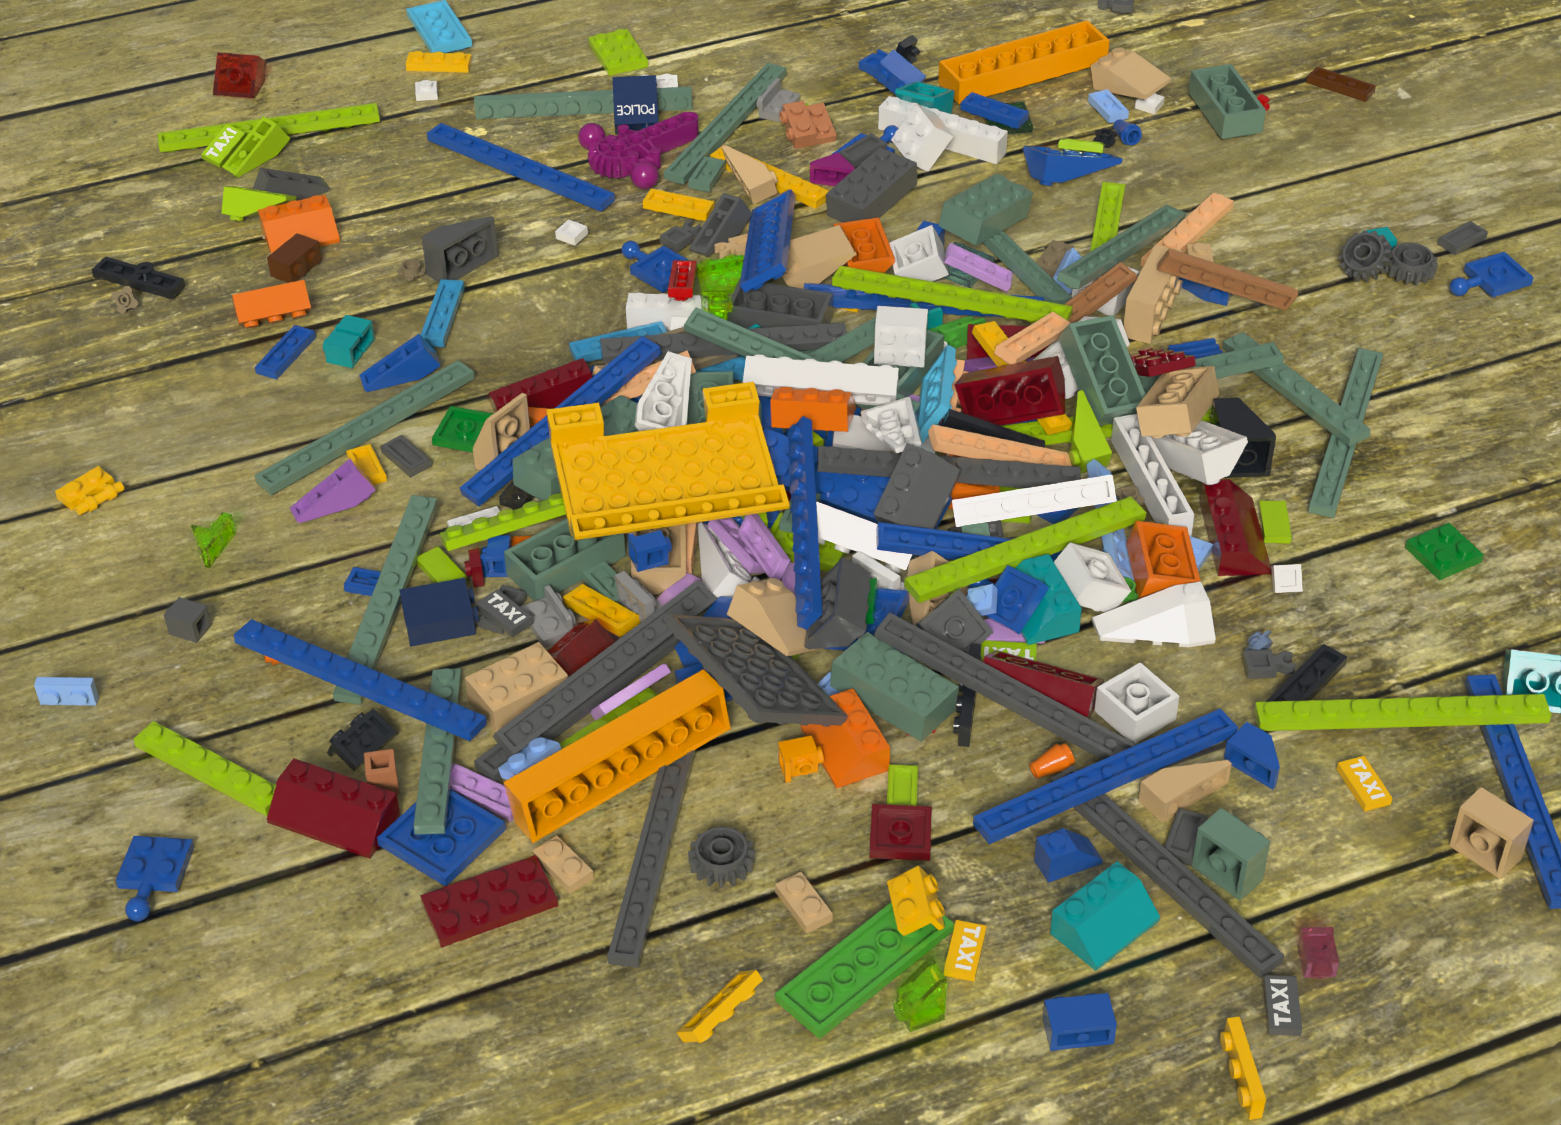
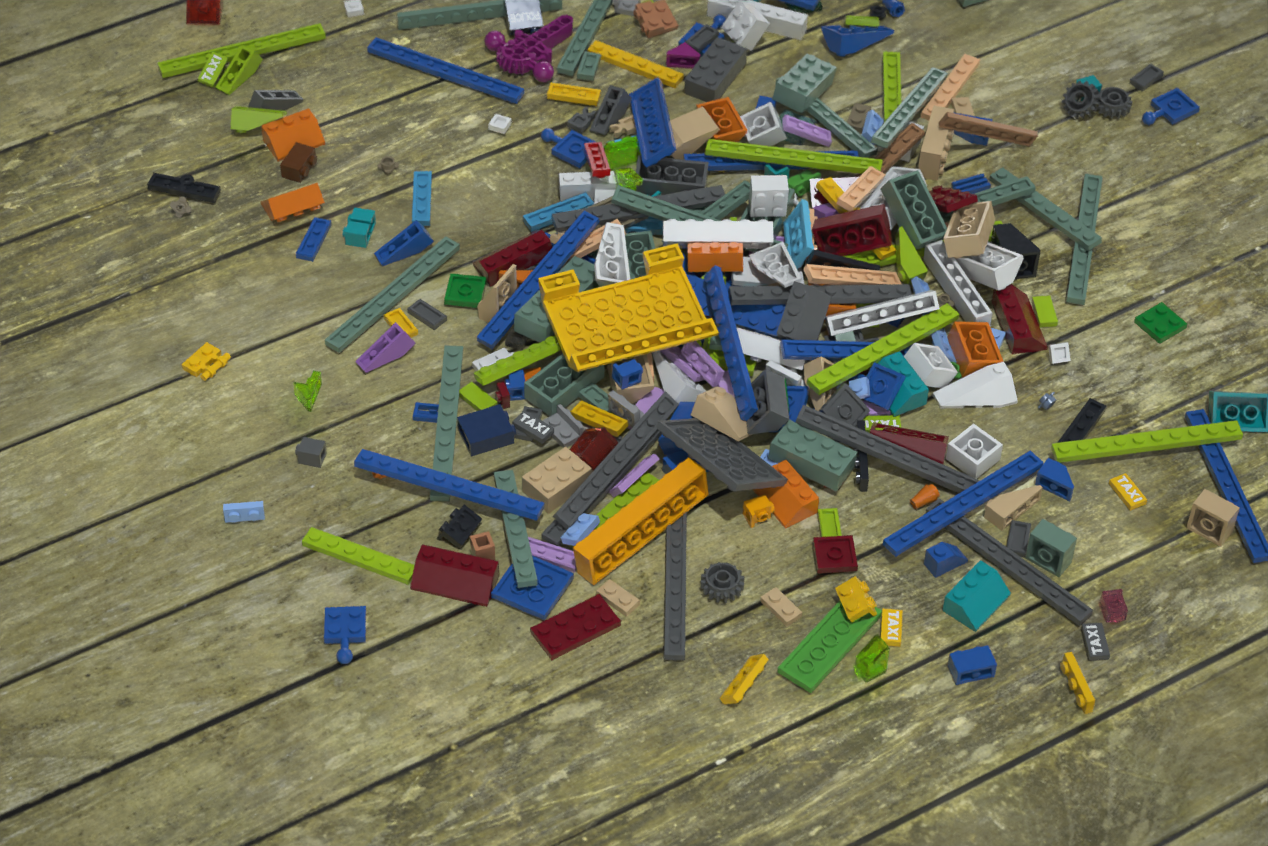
camera: 10 degrees left, 5 degrees up
dark grey slope [421,216,498,283] -> none
tan slope [722,145,778,205] -> none
dark grey plate [1242,650,1296,679] -> none

